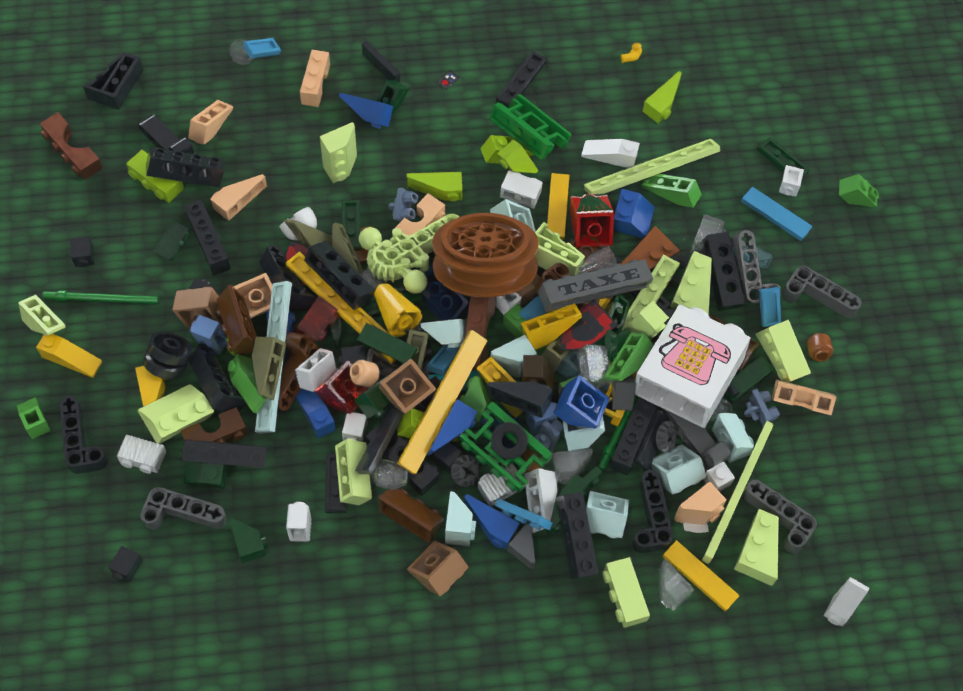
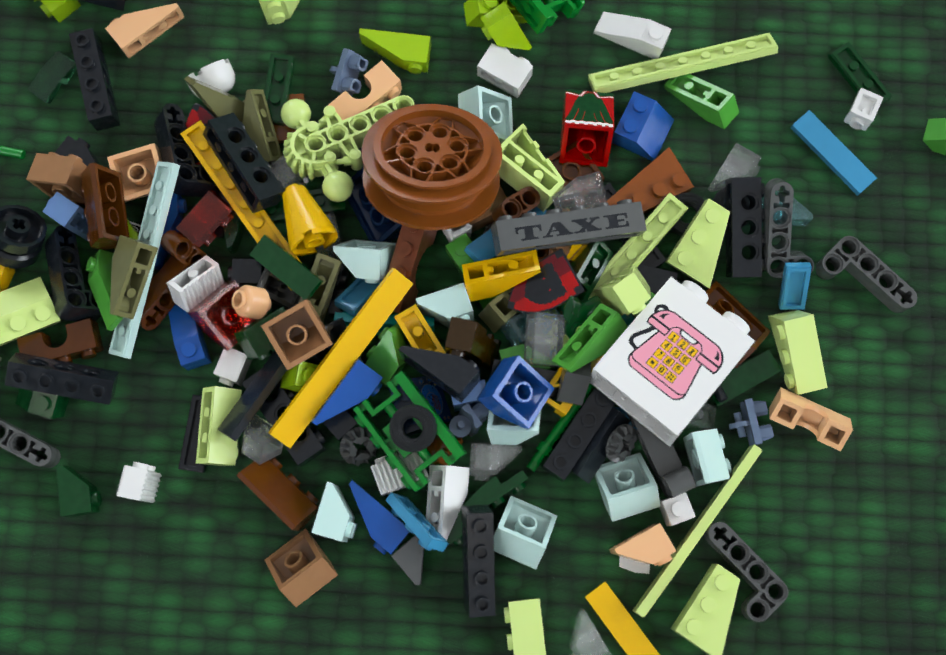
camera: 15 degrees right, 15 degrees up
yellow tile [547,173,569,240] -> none
black beam [632,470,673,553] -> none
dark orange head [806,333,833,362] -> none

